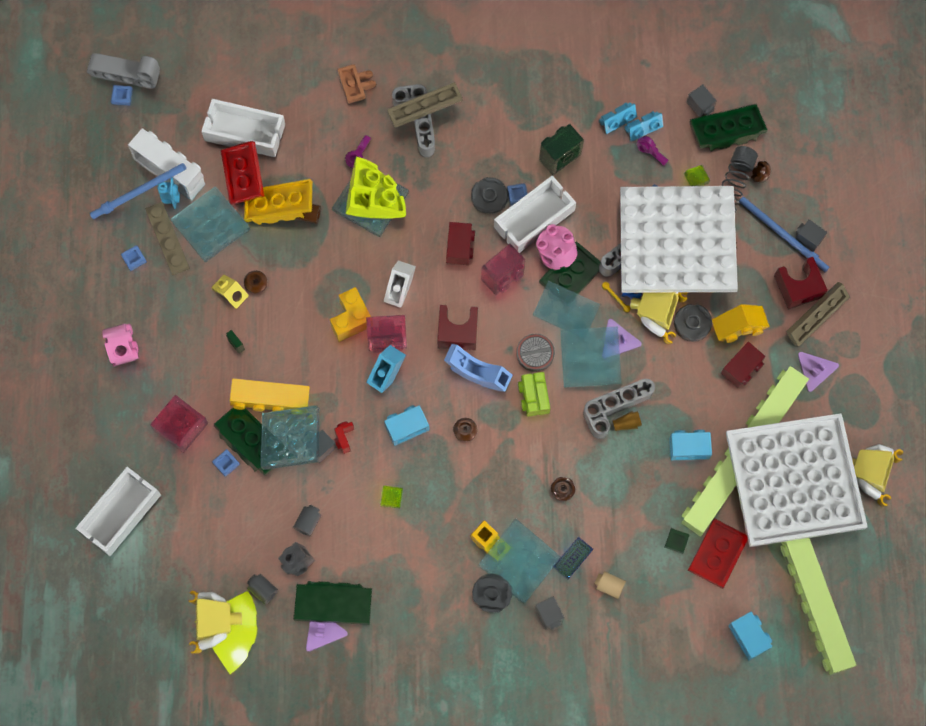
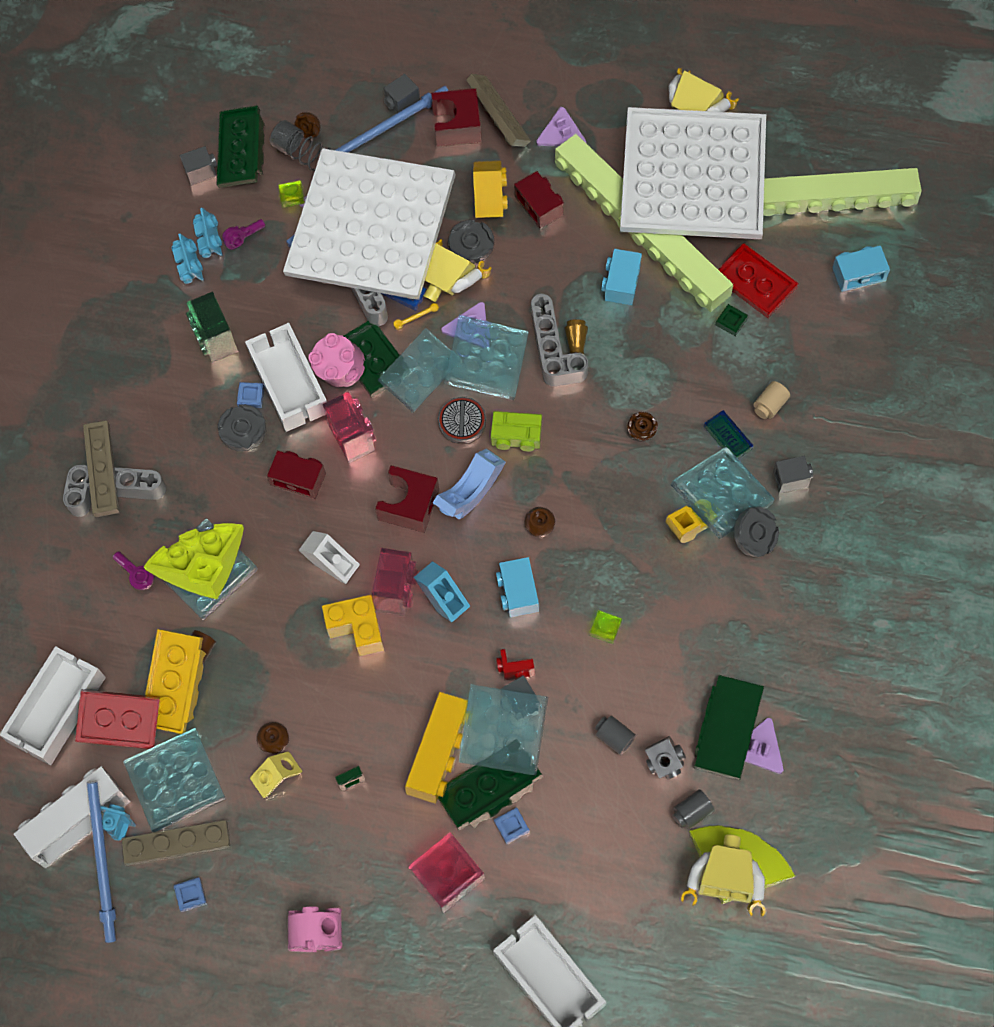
camera: 70 degrees left, 5 degrees down
nougat hinge [337,64,376,104] -> none

